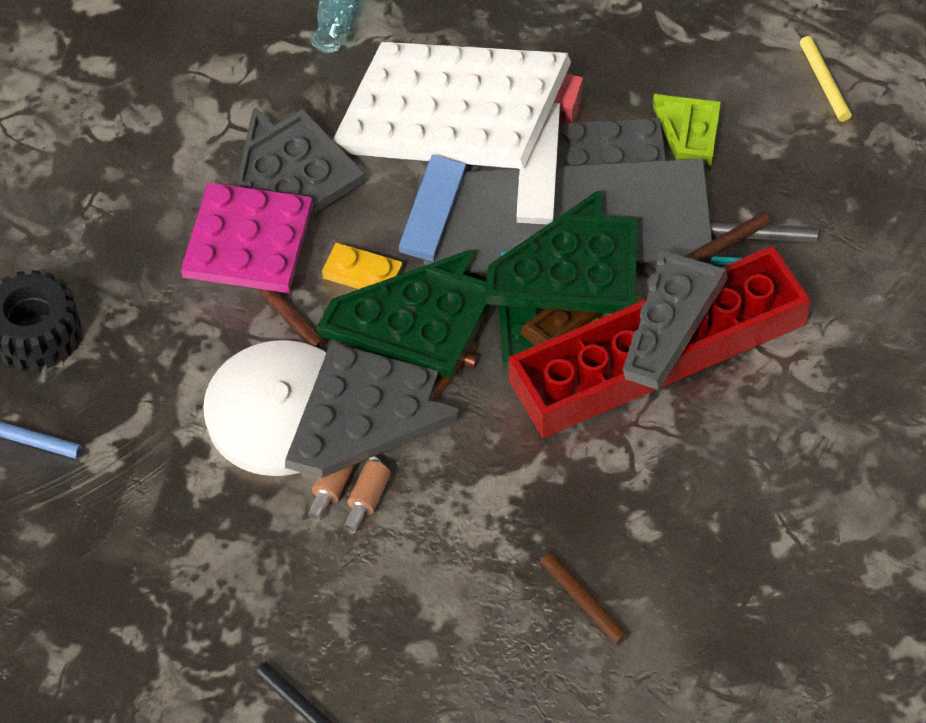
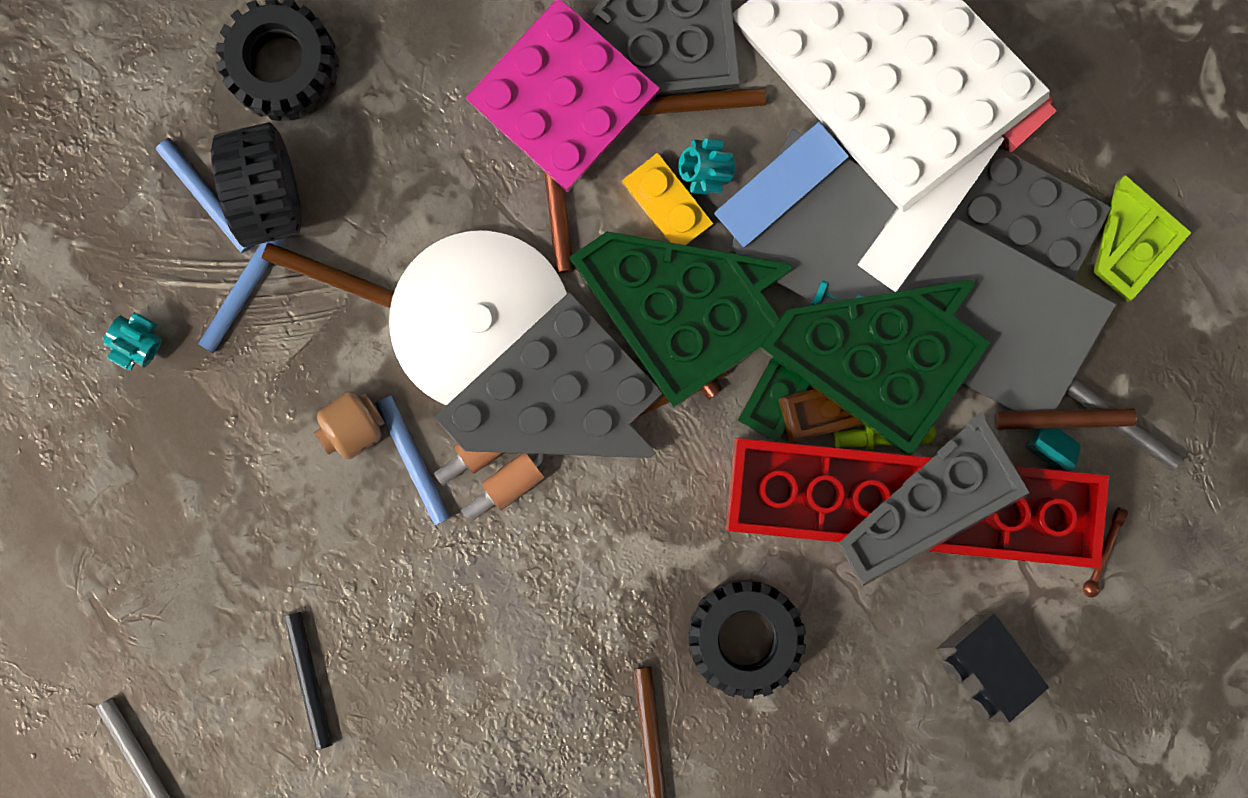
camera: 30 degrees right, 30 degrees up
none -> teal gear [103,312,162,371]
none -> medium blue bar [198,238,285,353]
none -> black tyre [211,122,302,247]
none -> reddish brown bar [261,242,395,308]
none -> medium nougat head [314,392,385,460]
none -> medium blue bar [375,396,451,525]
none -> reddish brown piece [638,88,766,116]
none -> teal gear [678,138,735,195]
none -> black tyre [688,579,806,699]
none -> black brick [936,613,1049,722]
none -> copper hinge [1082,507,1128,598]

